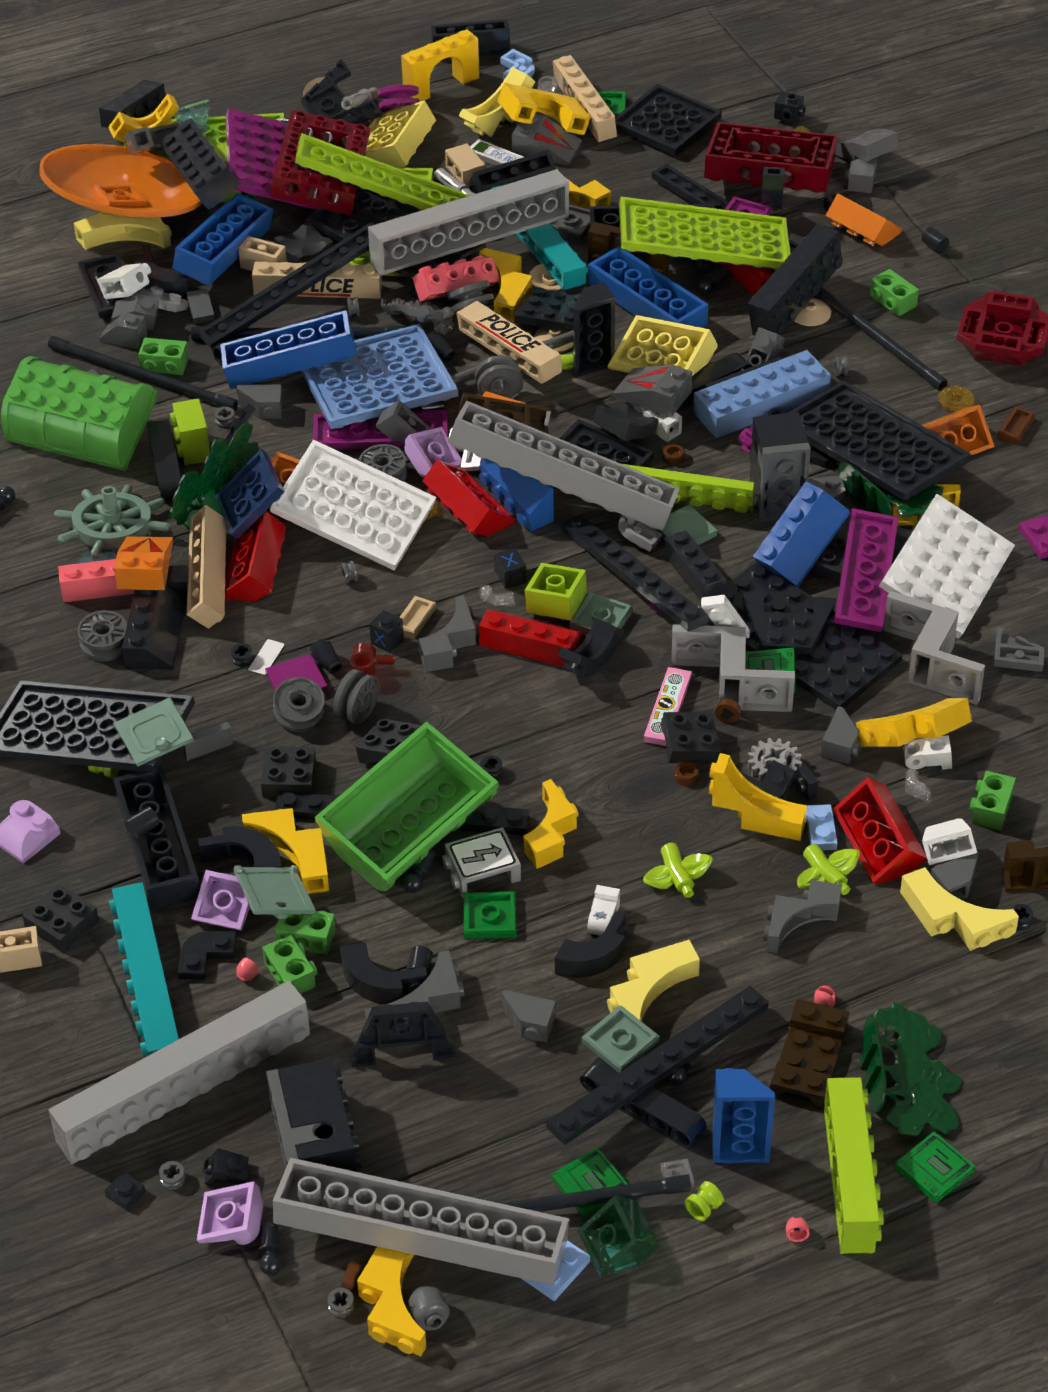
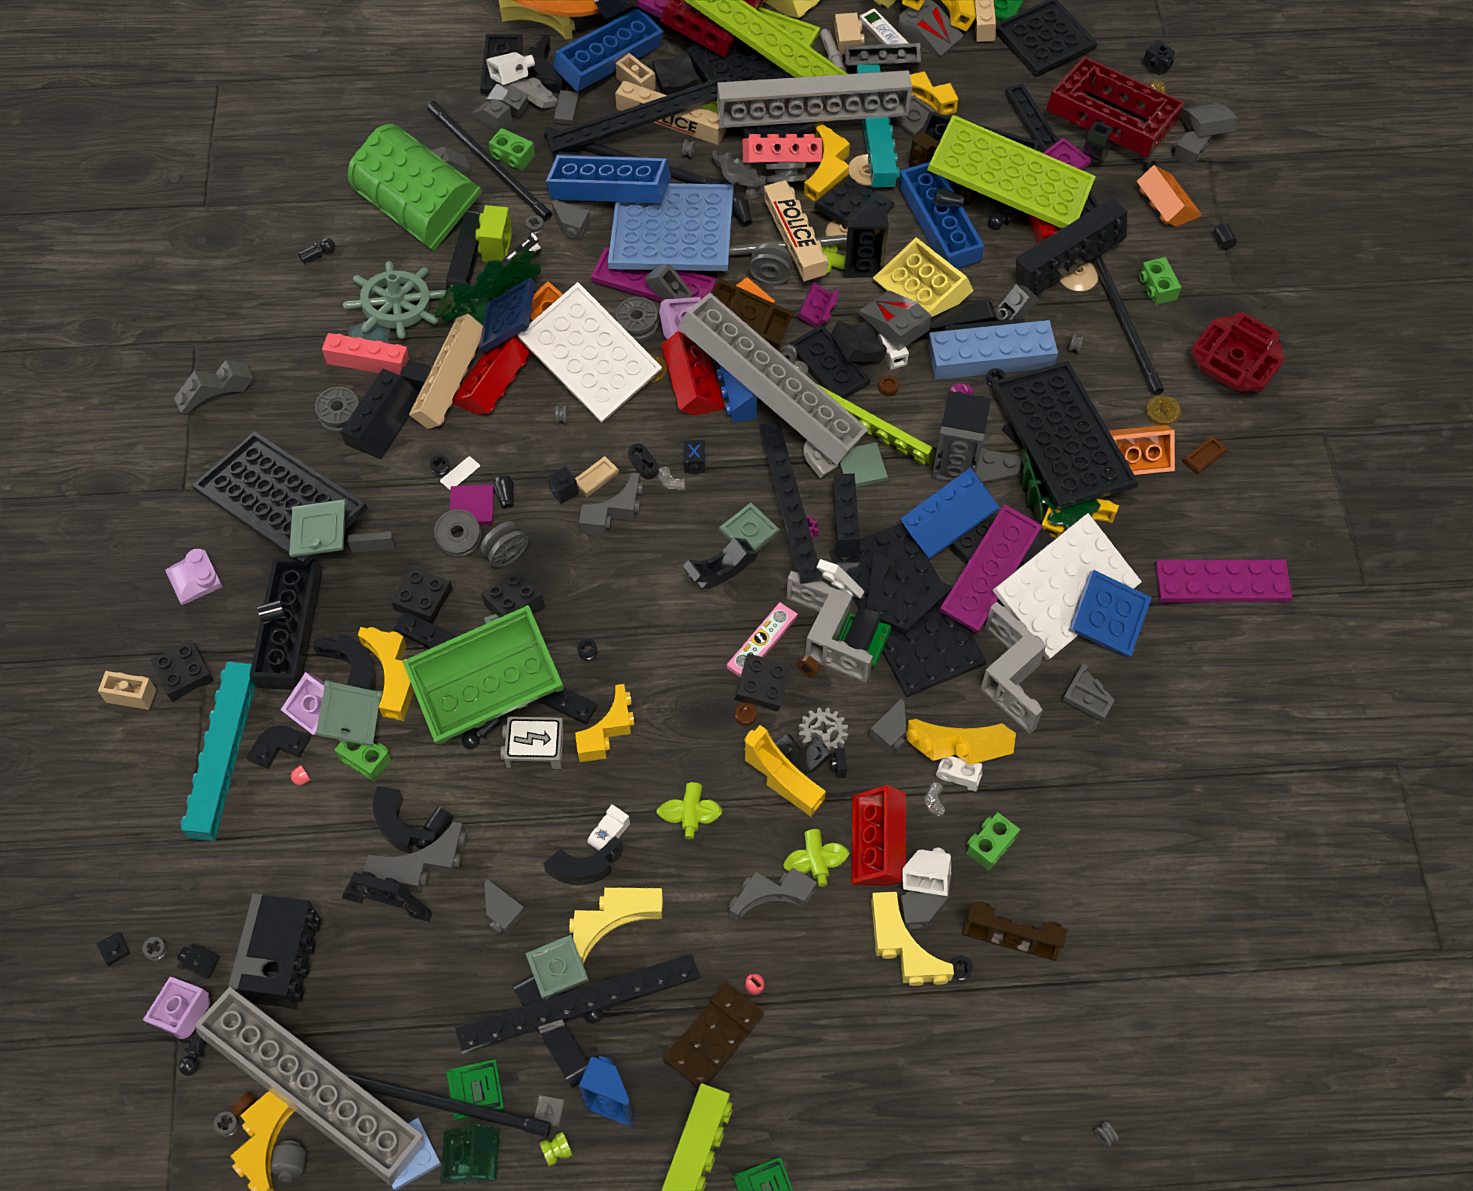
camera: 20 degrees right, 15 degrees up
light grey brick [48,981,310,1164] -> none
orange slope [114,536,174,590] -> none
bright green brick [262,935,318,994] -> none
clear red piece [350,643,395,677] -> none
green tile [463,891,517,939] -> none
red slope [479,610,586,667] -> none
lime brick [525,563,587,621] -> none
light blue plate [806,804,837,850] -> none
dark green plant [859,1002,963,1135] -> none
none -> black beam [628,443,658,480]
none -> magenta bracket [797,283,839,328]
none -> black slope [844,608,882,651]
none -> black cone [933,187,964,207]
none -> blue plate [1069,570,1152,658]

